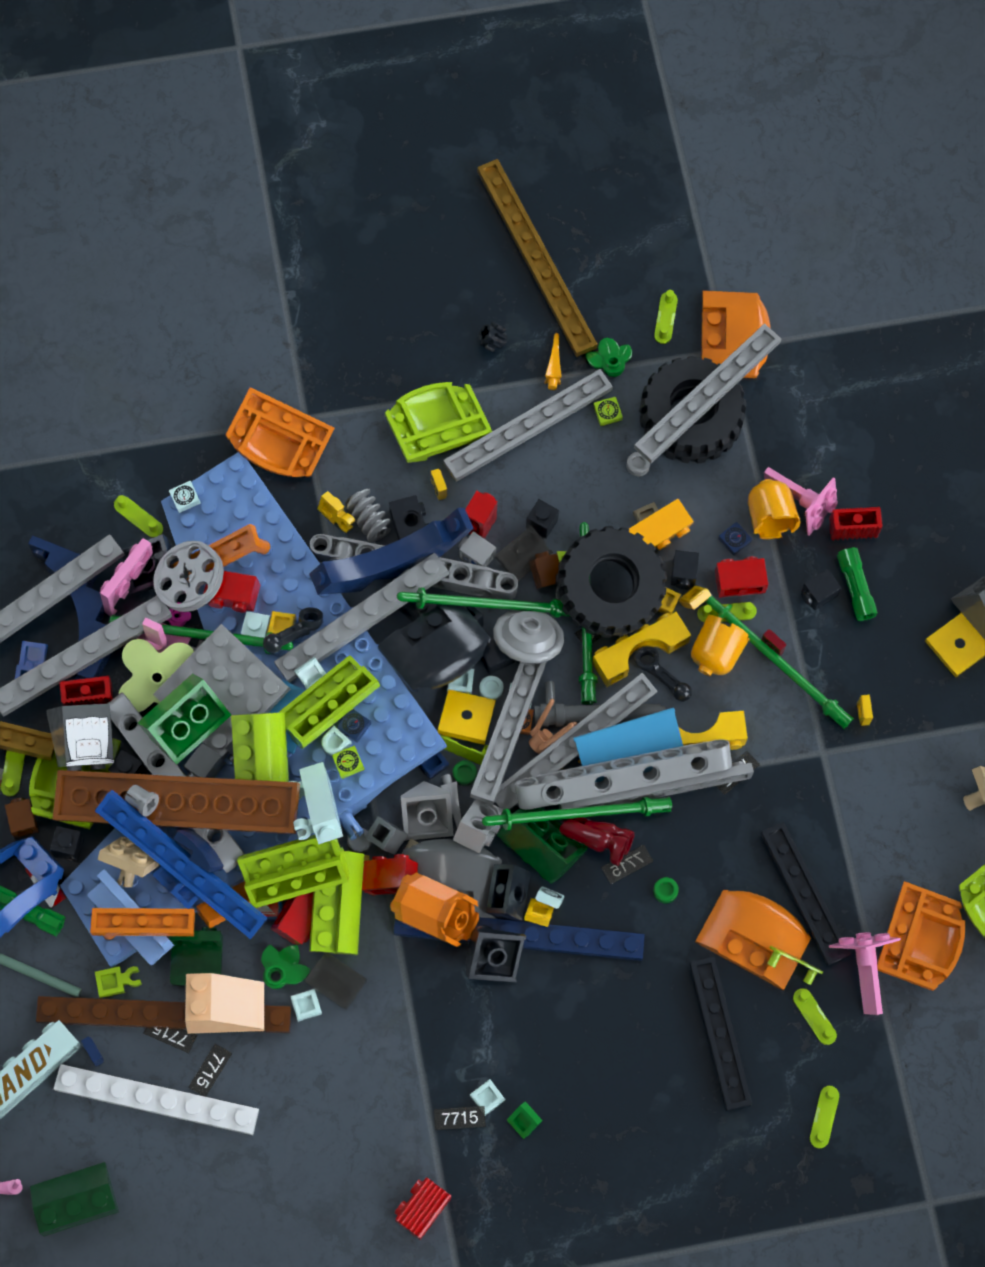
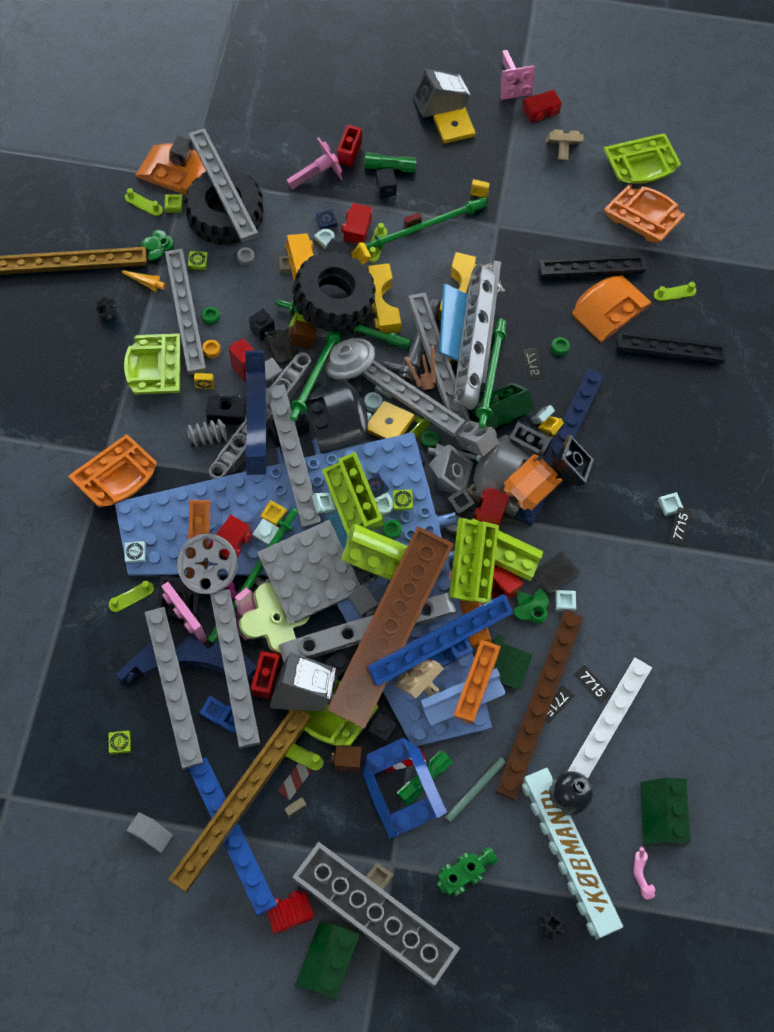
camera: 70 degrees left, 5 degrees down
dark blue tile [81,1036,104,1067] -> none
lime plate [95,966,142,998] -> none
light grey bush [125,785,159,817] -> none
green slope [137,673,231,765] -> none
dark blue slope [174,829,224,872] -> none
light nougat slope [185,973,264,1034] -> none
black piece [263,607,323,653] -> none
light aqua brick [289,762,343,844] -> none
yellow plate [317,491,355,533] -> none
red brick [394,1177,451,1240] -> none
green plate [507,1101,542,1139] -> none
dark red piece [559,817,635,866] -> none
black piece [635,646,692,702] -> none
light orange cylinder [691,615,750,677] -> none
light orange cylinder [748,479,801,539] -> none
lime piece [767,946,823,985] -> none
lime piece [810,1086,839,1148] -> none
bright pink piece [829,932,901,1015] -> none
none -> lime tile [165,195,183,212]
none -> black brick [169,135,193,167]
none -> green tile [202,307,220,325]
none -> light orange tile [202,340,221,359]
none -> light aqua tile [314,229,335,249]
none -> green tile [382,519,402,540]
none -> black cylinder [549,771,593,815]

